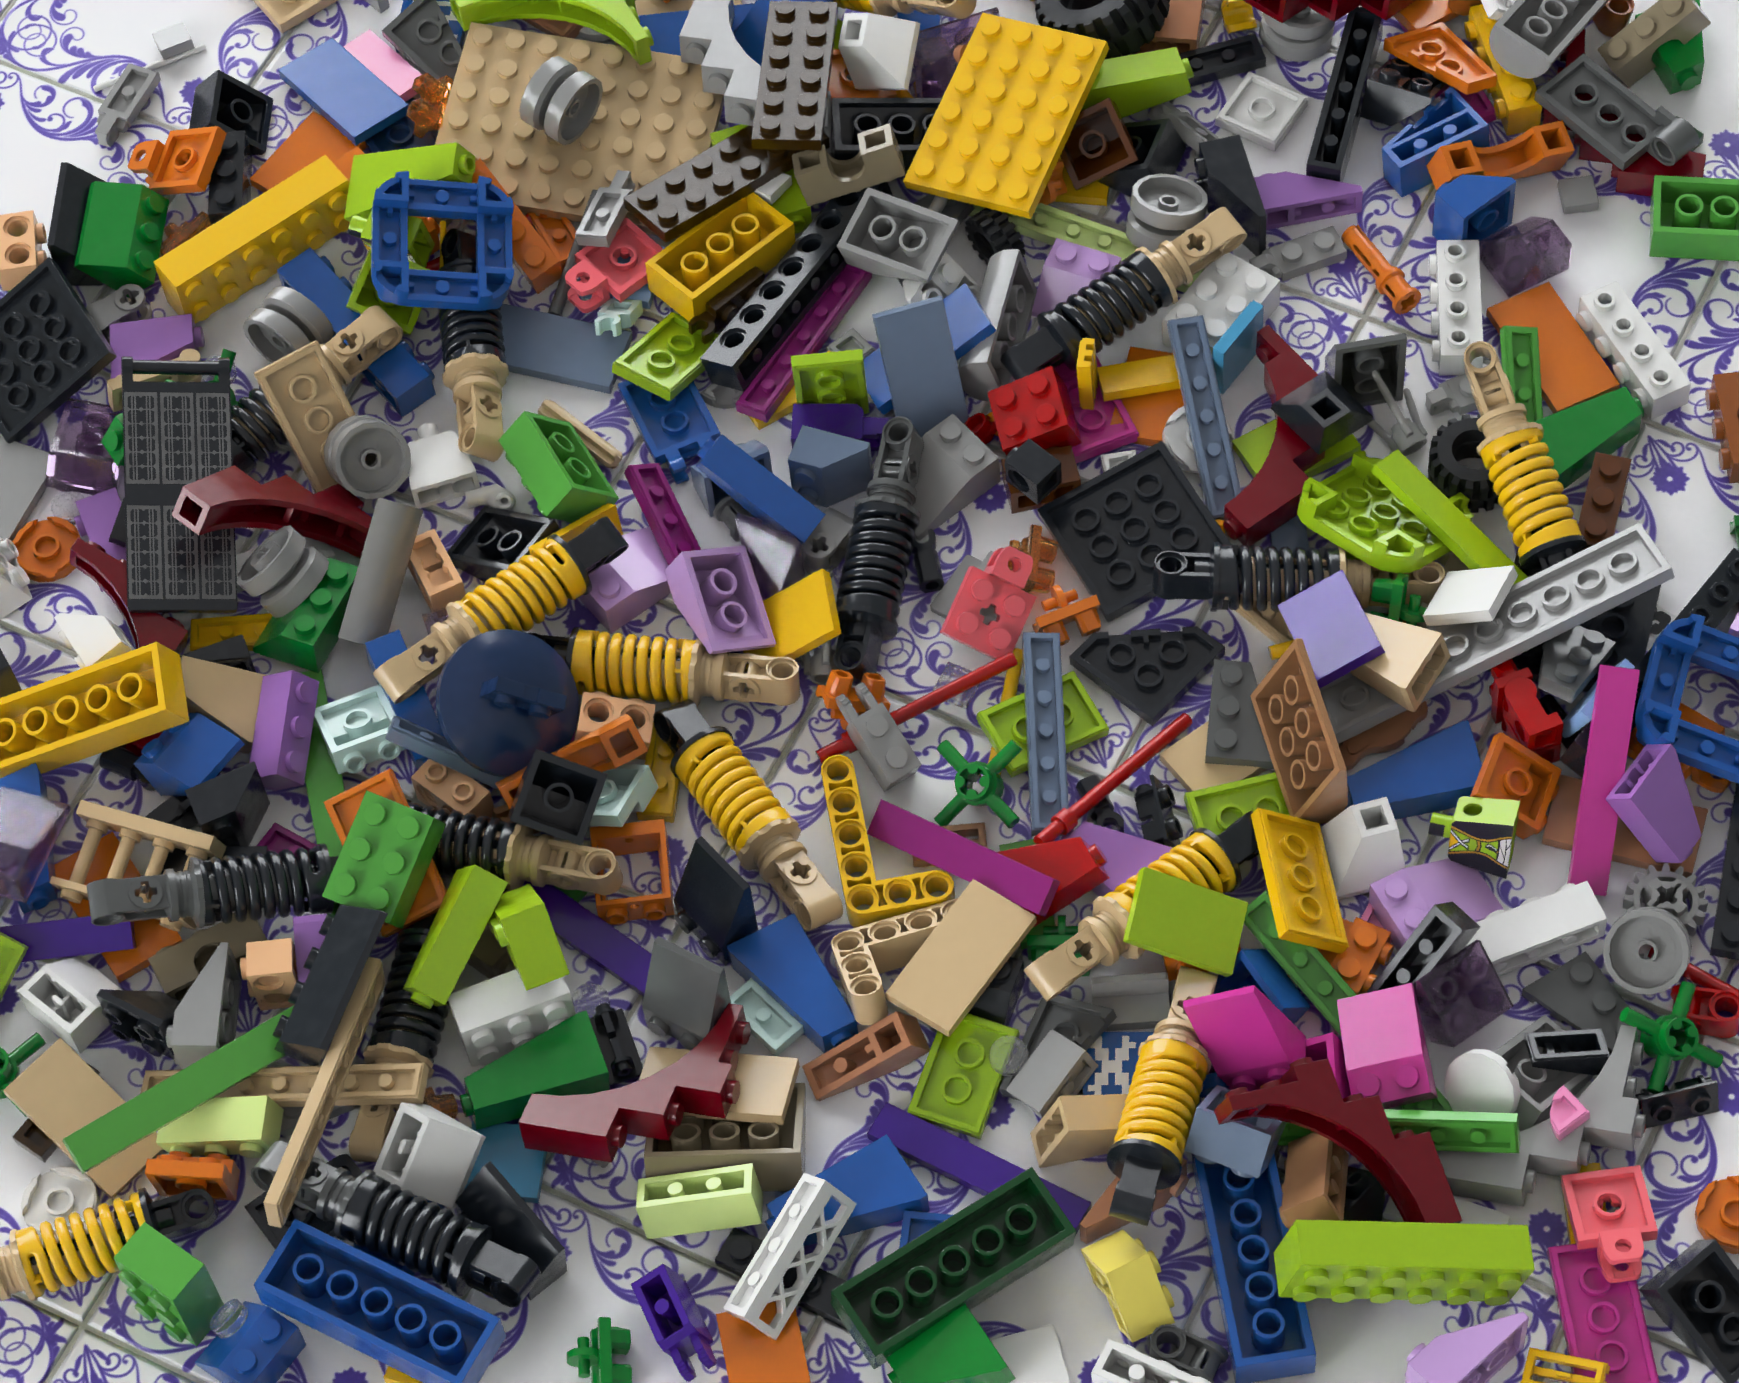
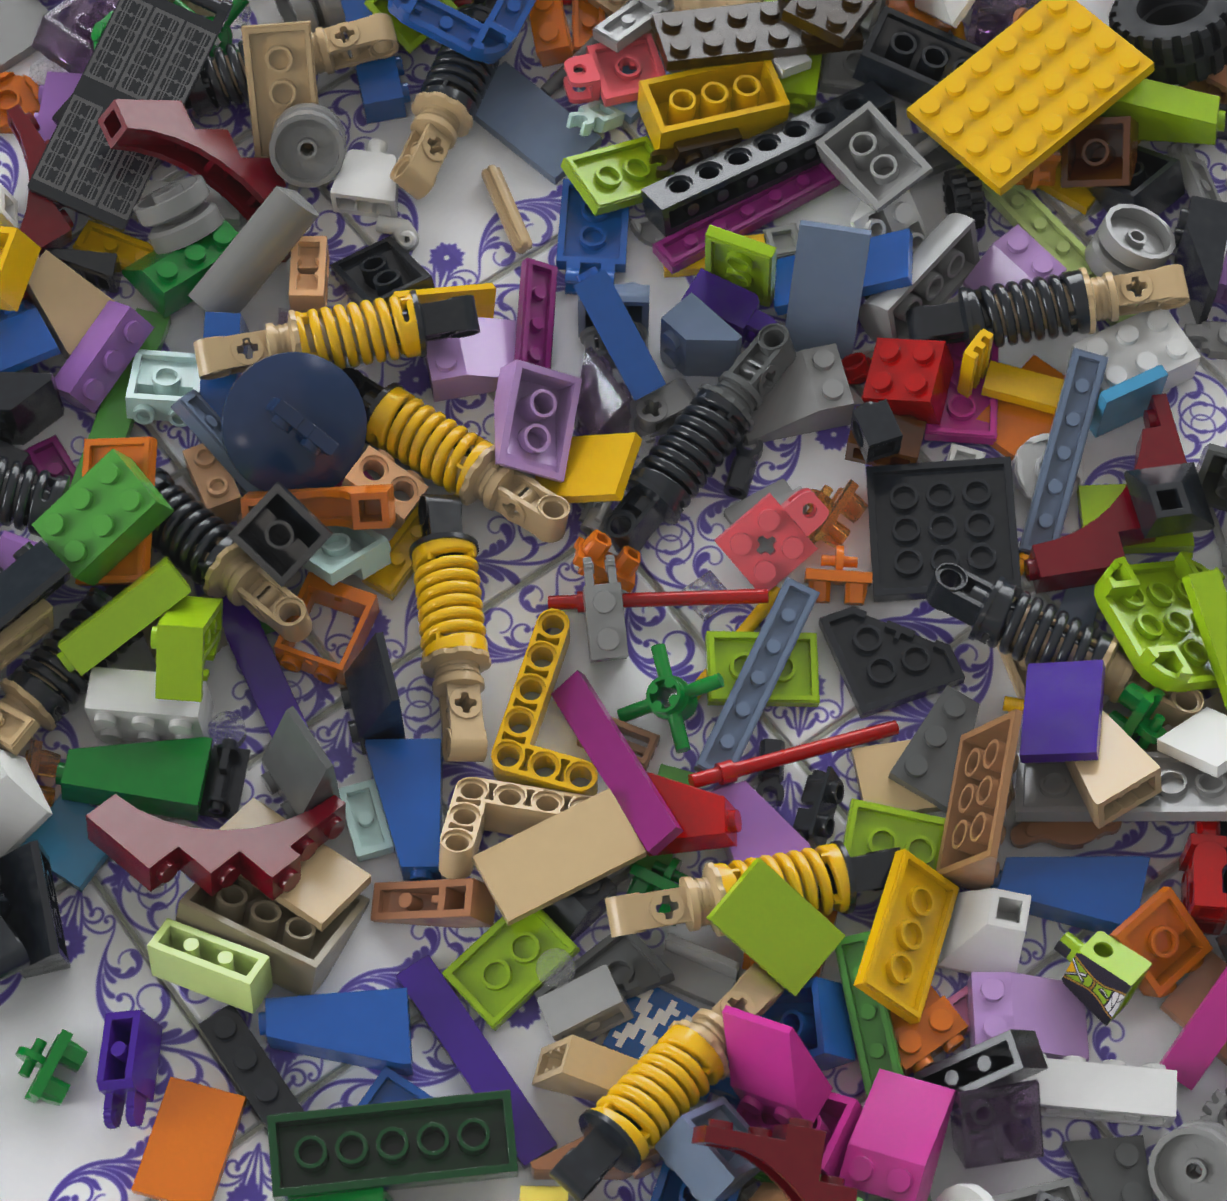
camera: 20 degrees right, 5 degrees up
bright green brick [498,411,619,524] -> none
white fence [723,1173,857,1340] -> none
dark tan arch [792,123,906,206] -> none

